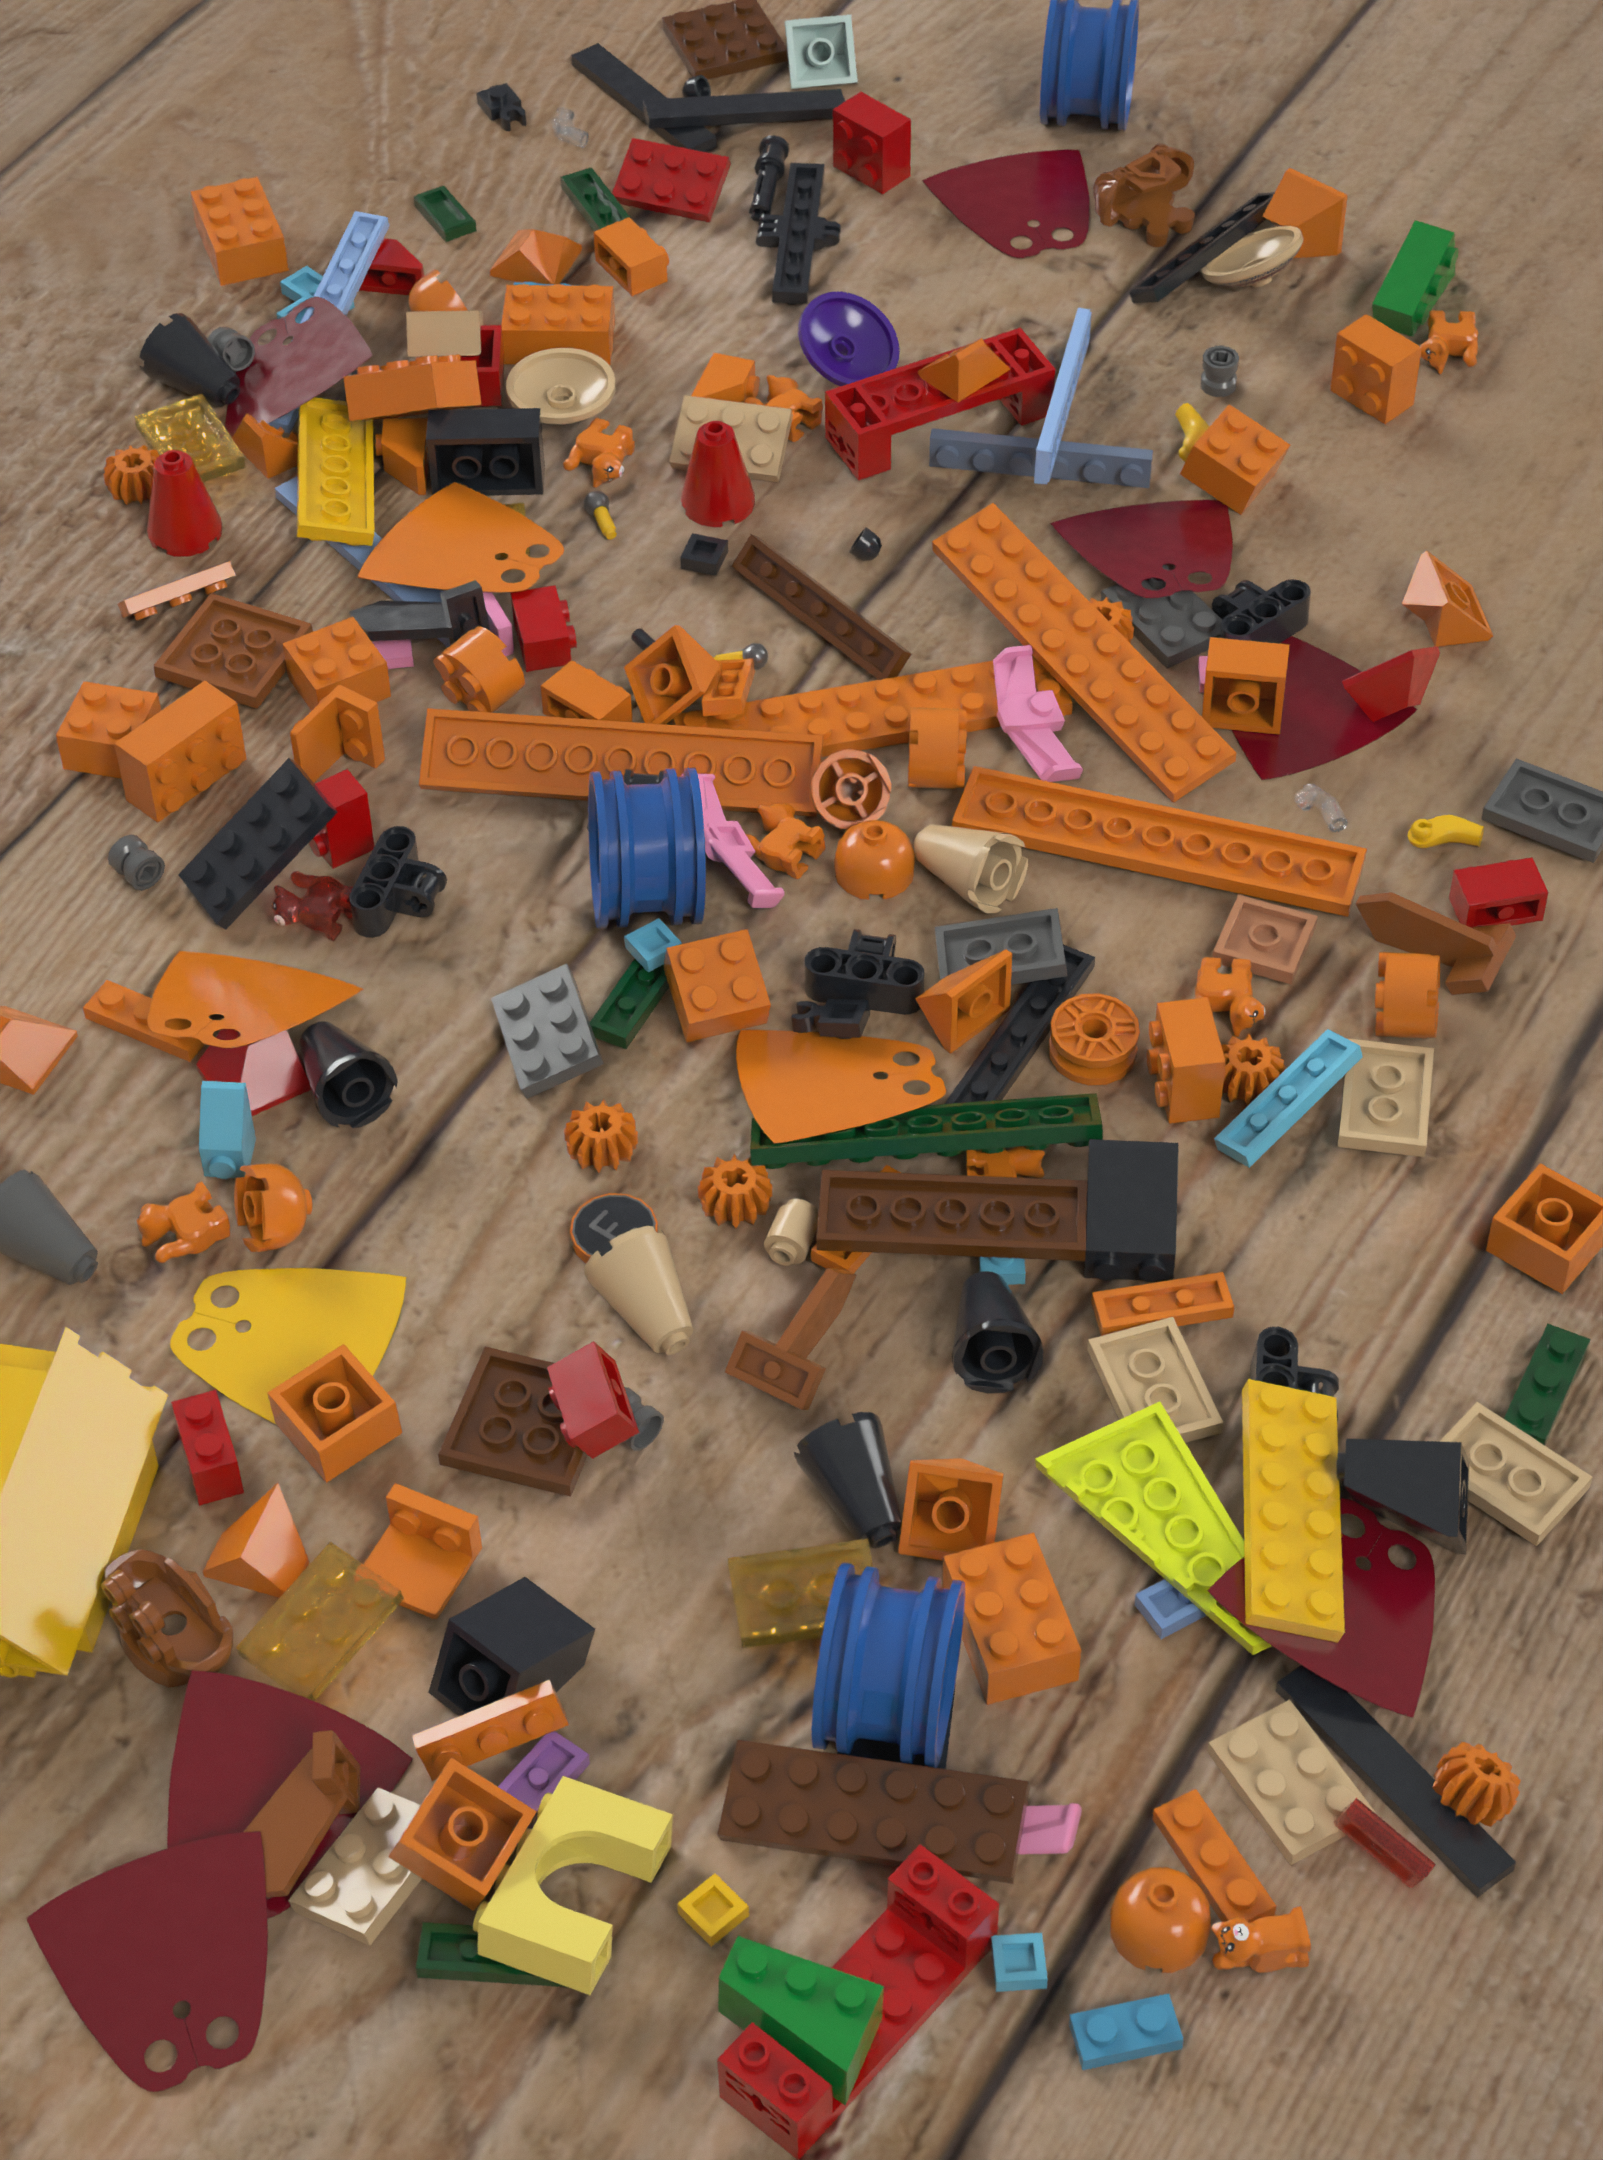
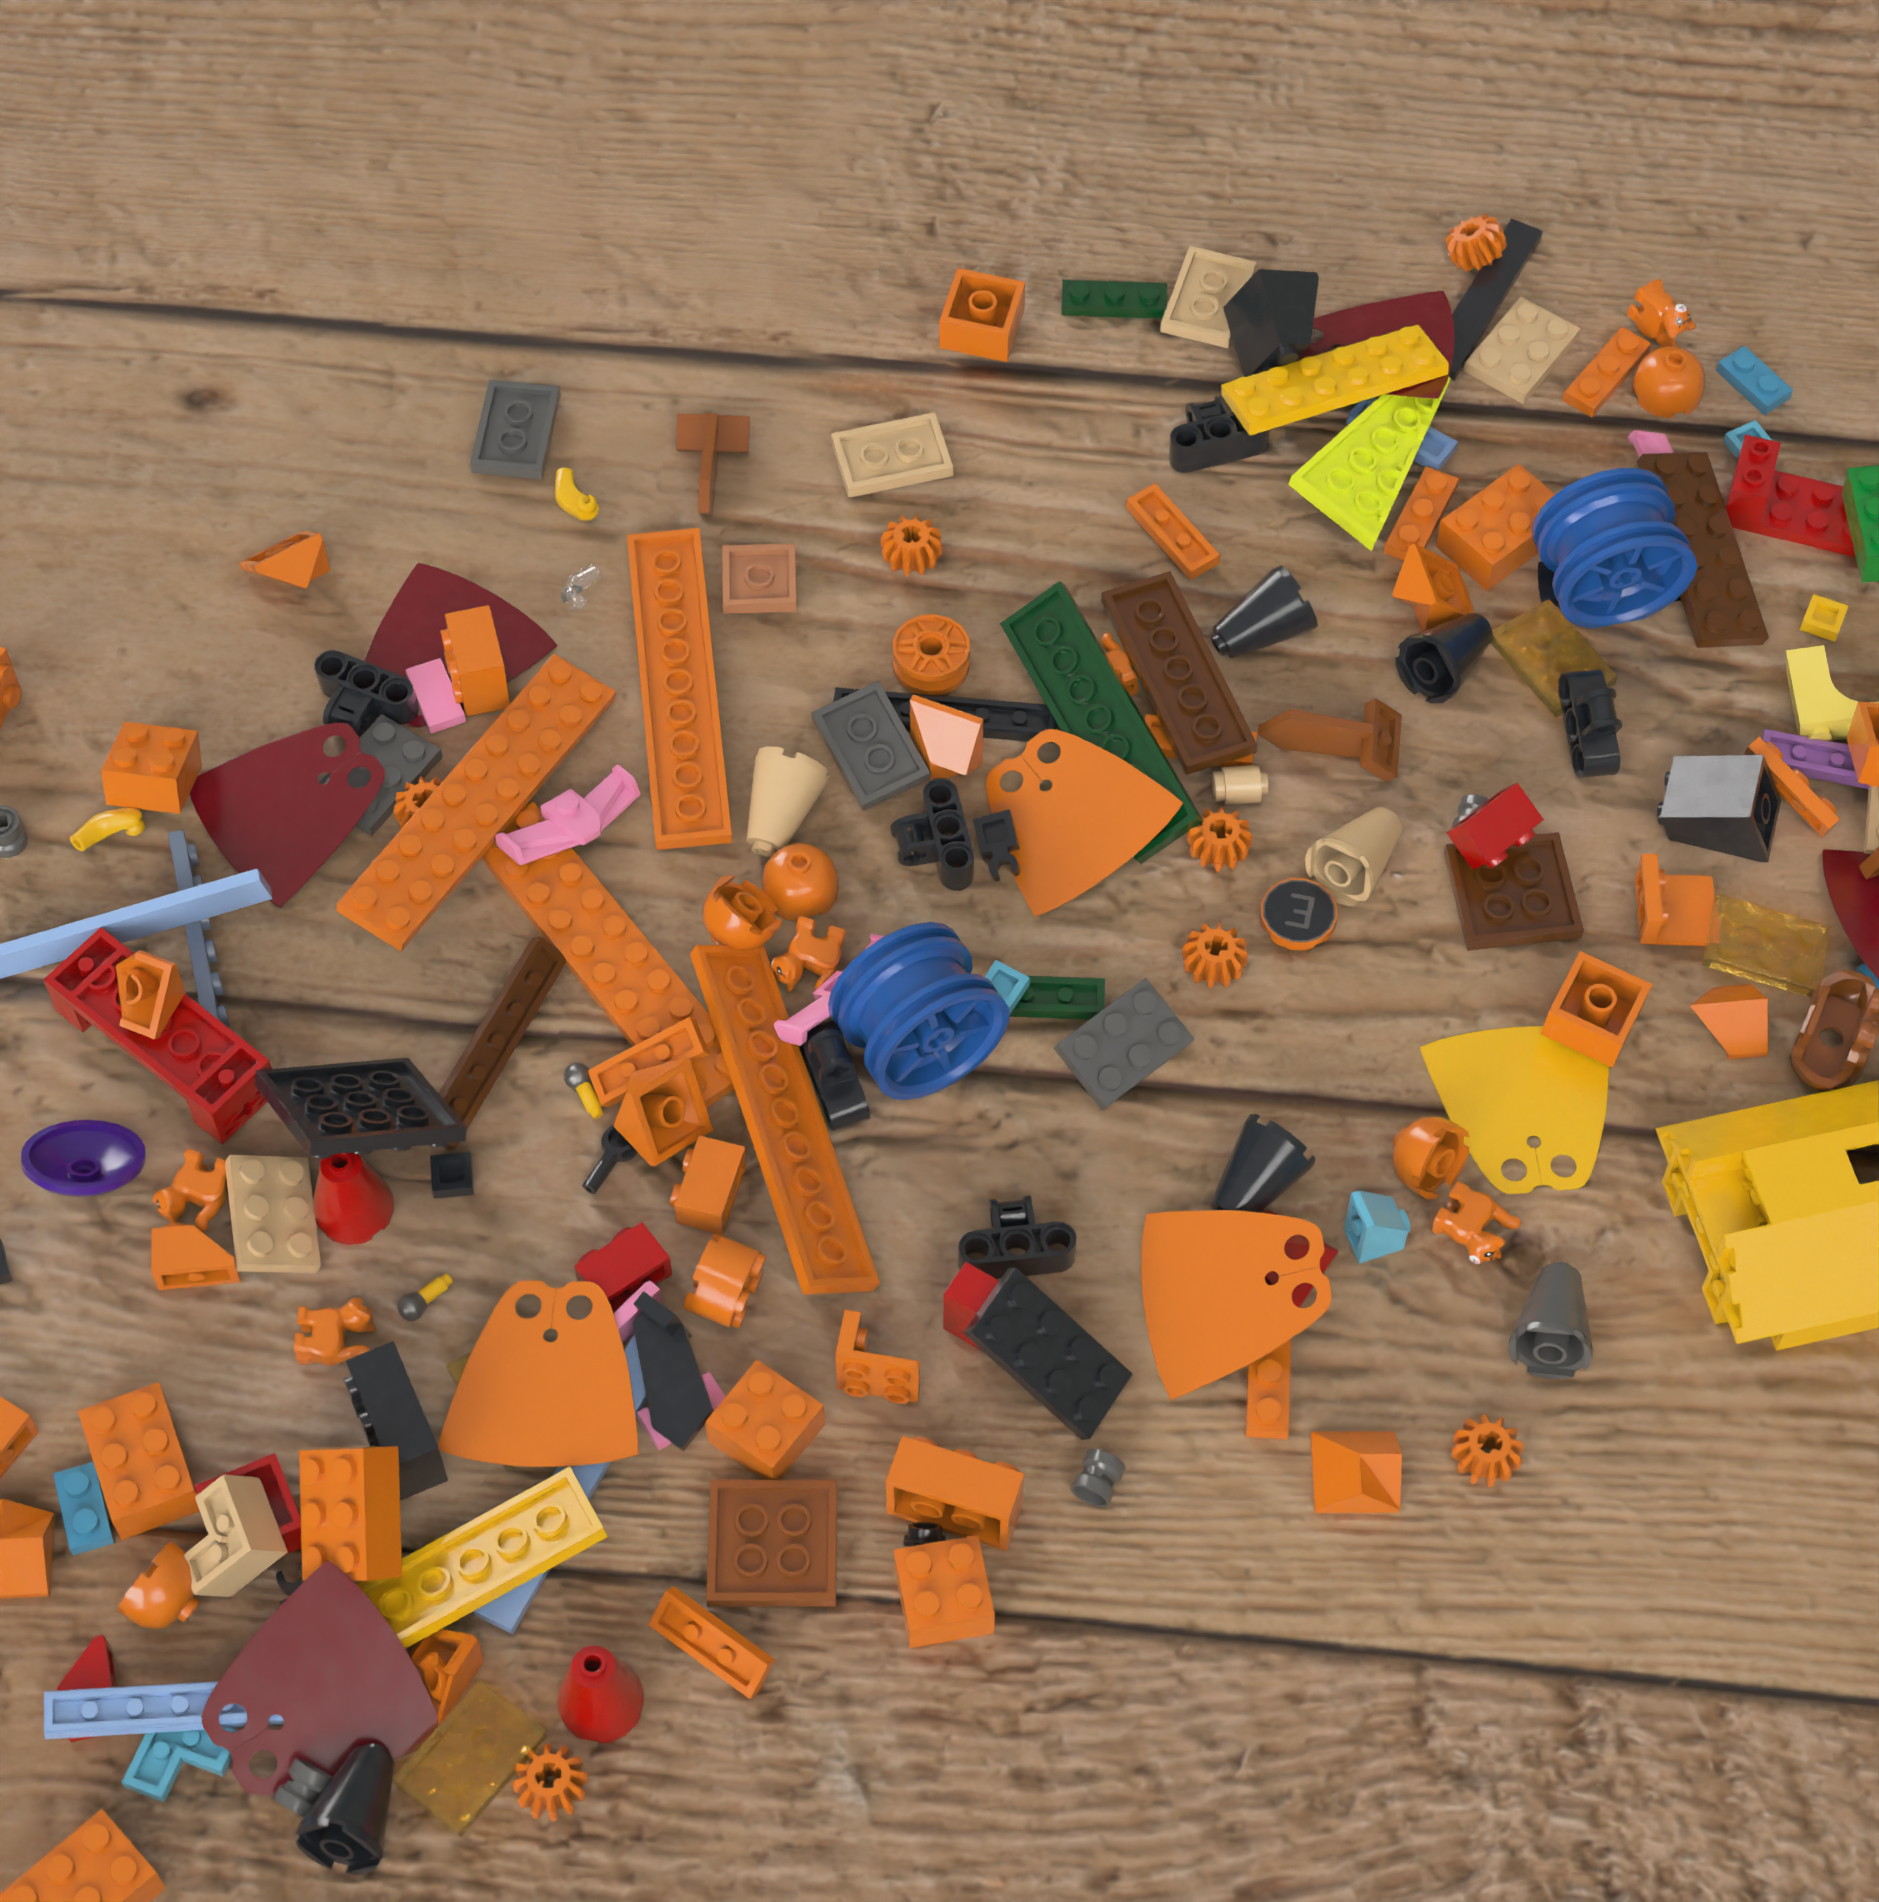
camera: 115 degrees left, 10 degrees up
red brick [171,1390,244,1506] -> none
clear red animal [272,871,353,941] -> none
orange slope [375,418,429,495] -> none
tan dish [506,348,616,425] -> none
orange brick [664,929,771,1043] -> none
black hinge [849,527,882,561] -> none
orange brick [908,708,967,789] -> none
black slope [1084,1139,1179,1282] -> none
tan plate [1087,1317,1223,1443] -> none
orange brick [1146,997,1226,1124] -> none
orange animal [1195,957,1265,1037] -> none
medium azure plate [1214,1029,1363,1168] -> none
clear red tile [1334,1798,1436,1888] -> none
red slope [1342,646,1440,722] -> none
orange brick [1375,952,1440,1039] -> none
red brick [1449,857,1549,928] -> none
none -> black plate [255,1058,467,1158]
none -> orange plate [1383,466,1459,561]
none -> black piece [1558,670,1623,778]

